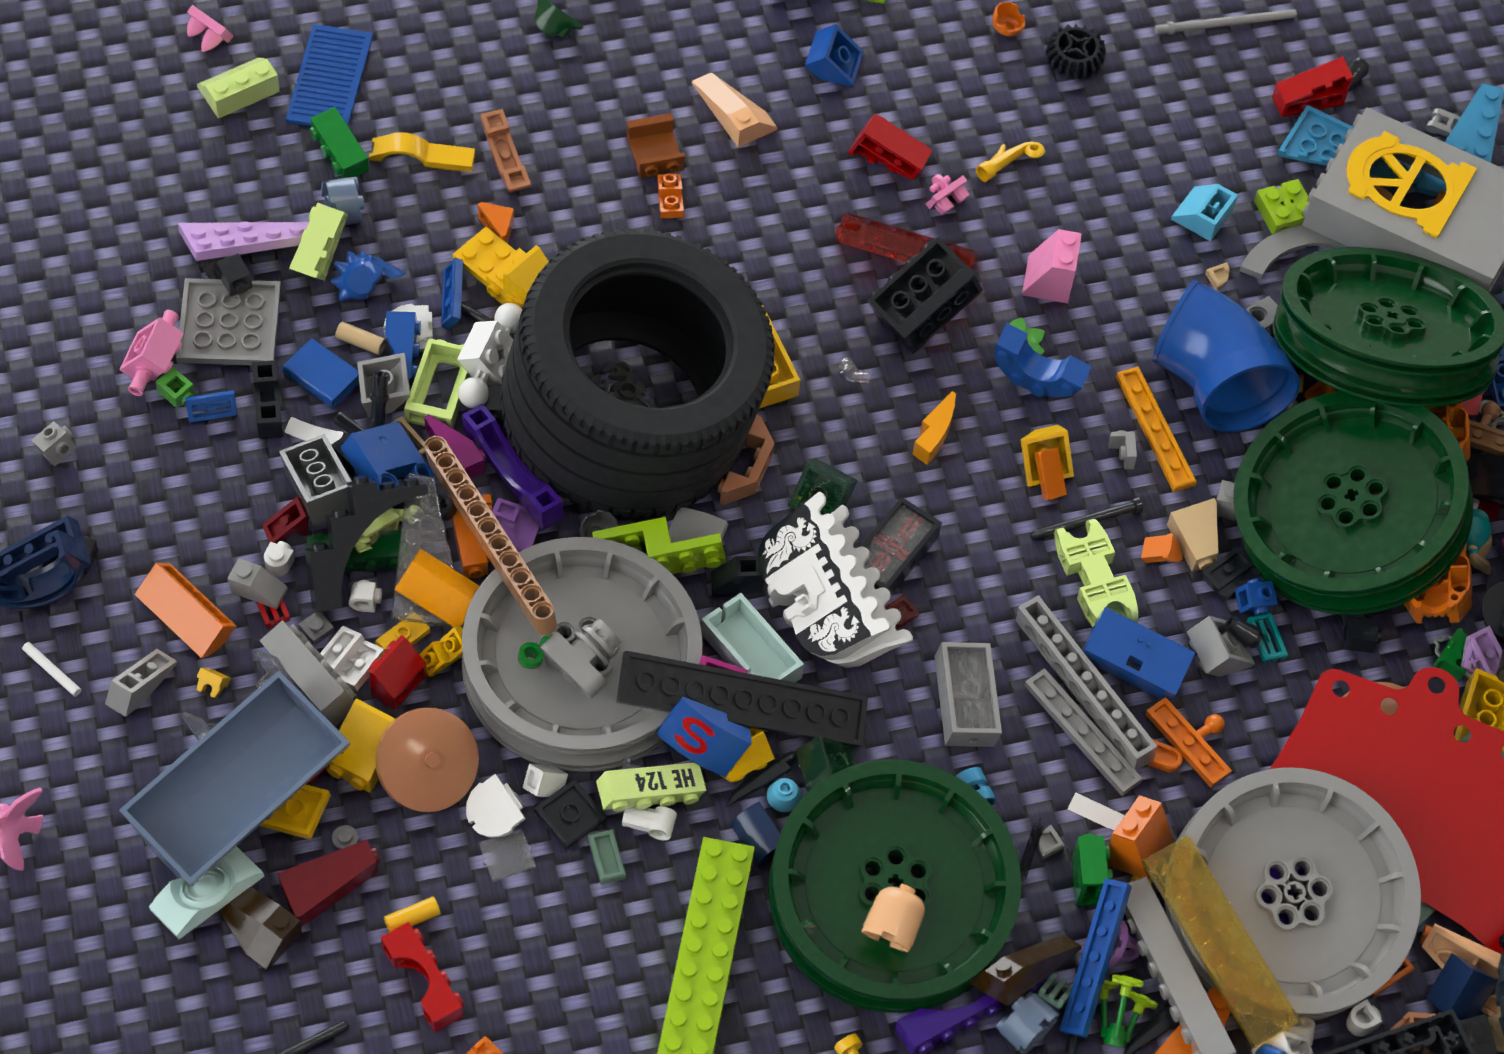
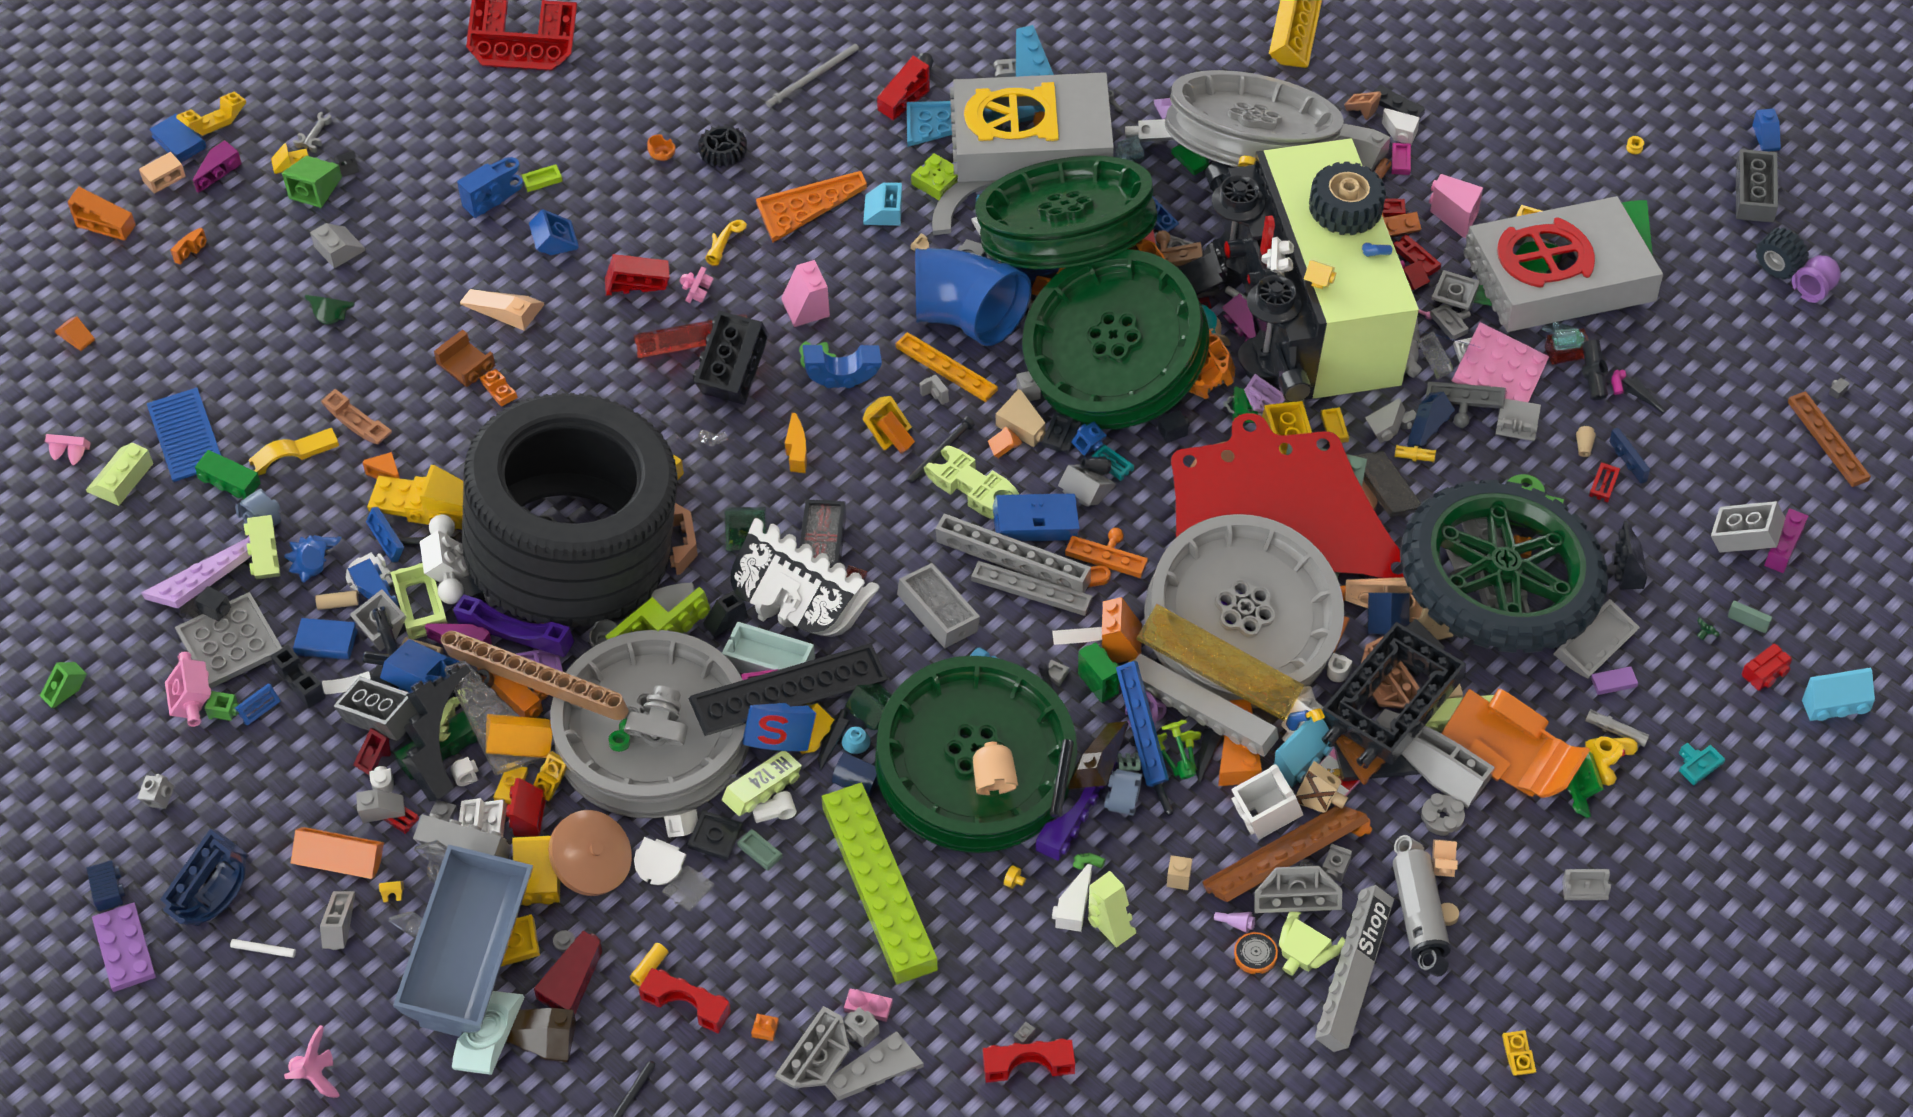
camera: 25 degrees left, 5 degrees down
none -> bright green slope [40,662,87,708]
none -> orange wing [756,171,867,243]
none -> black axle [1050,739,1074,818]

